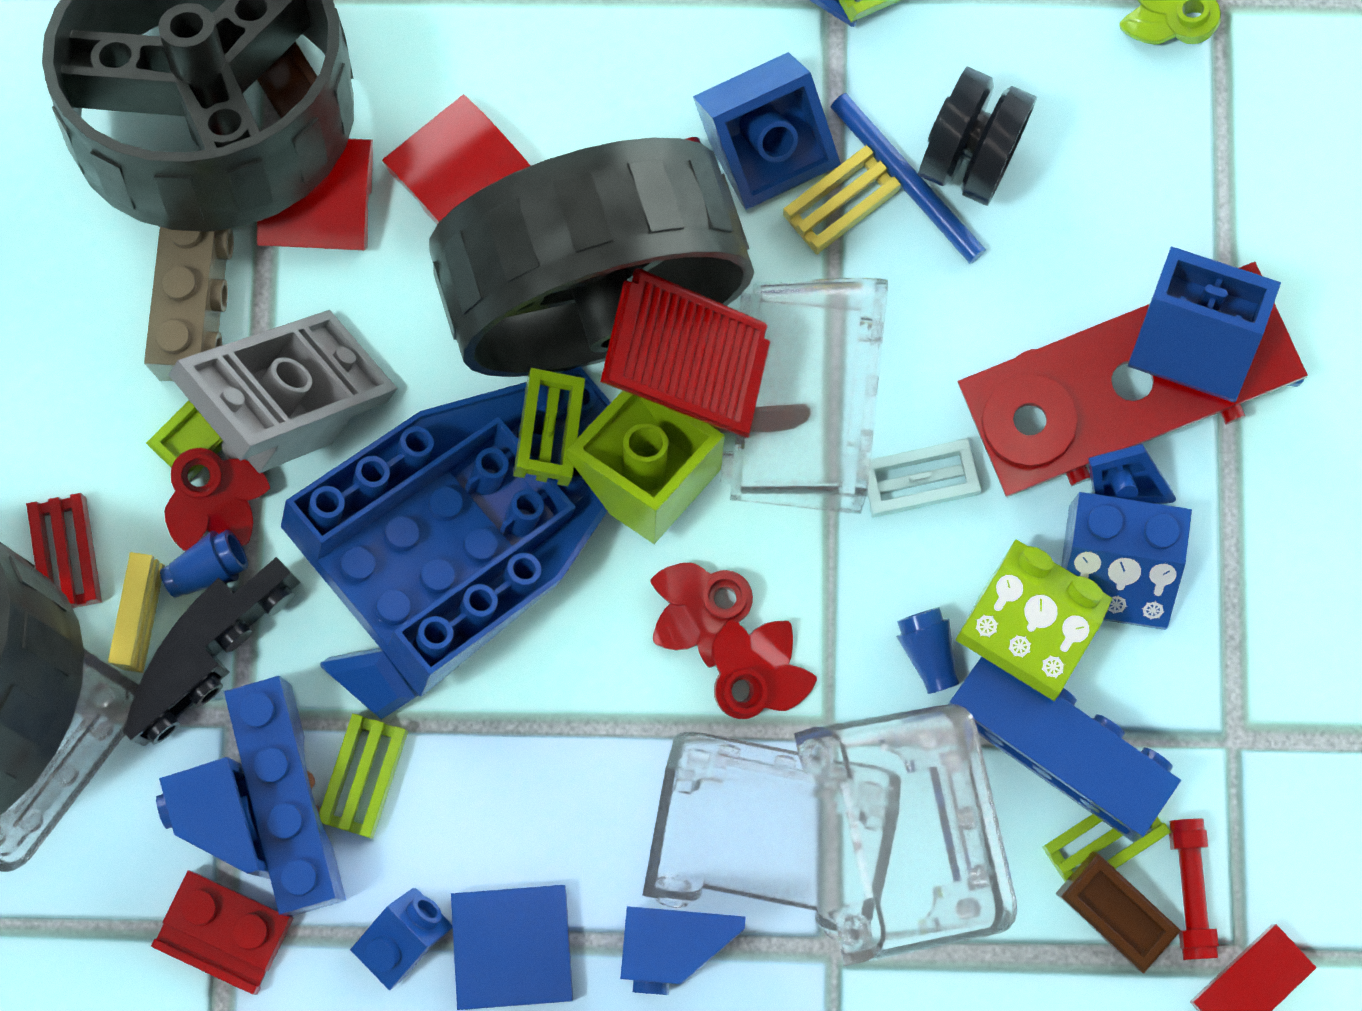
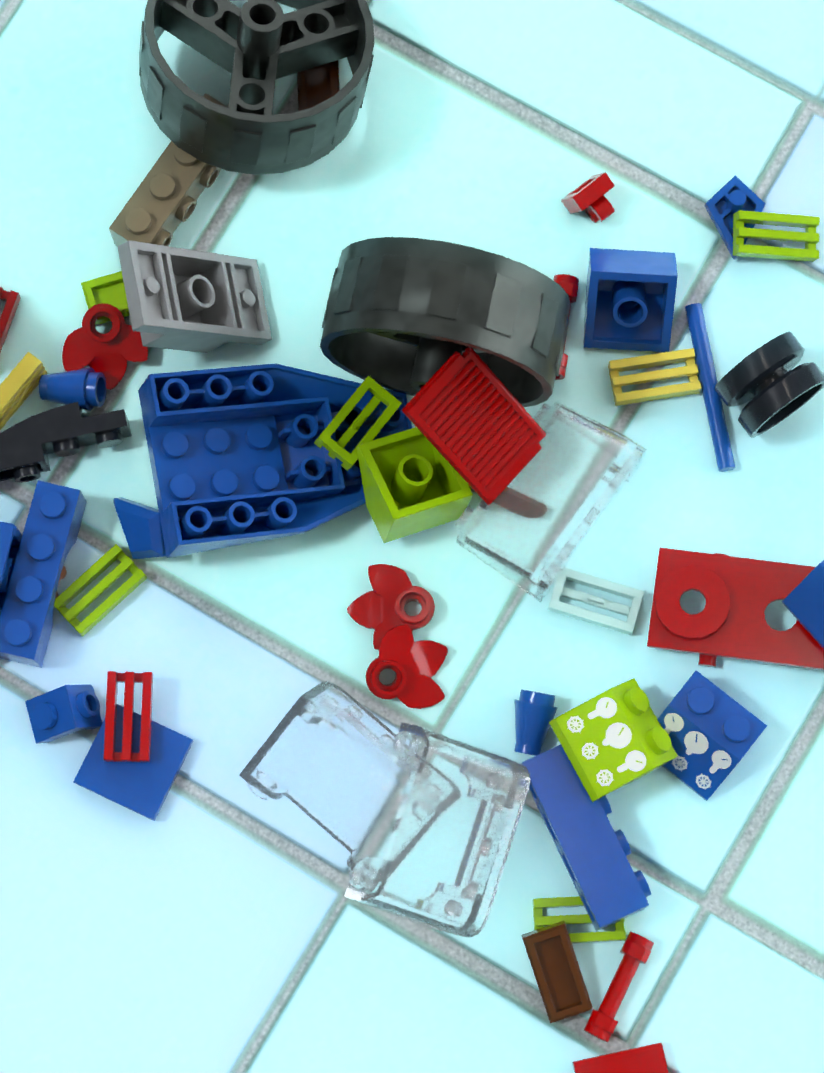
camera: 25 degrees right, 0 degrees up
red slope [257,138,373,251] -> none
red slope [382,94,531,224] -> none
blue slope [620,906,746,995] -> none
blue piece [1088,444,1176,503] -> none
none -> red tile [104,671,154,762]
none -> red tile [561,172,615,223]

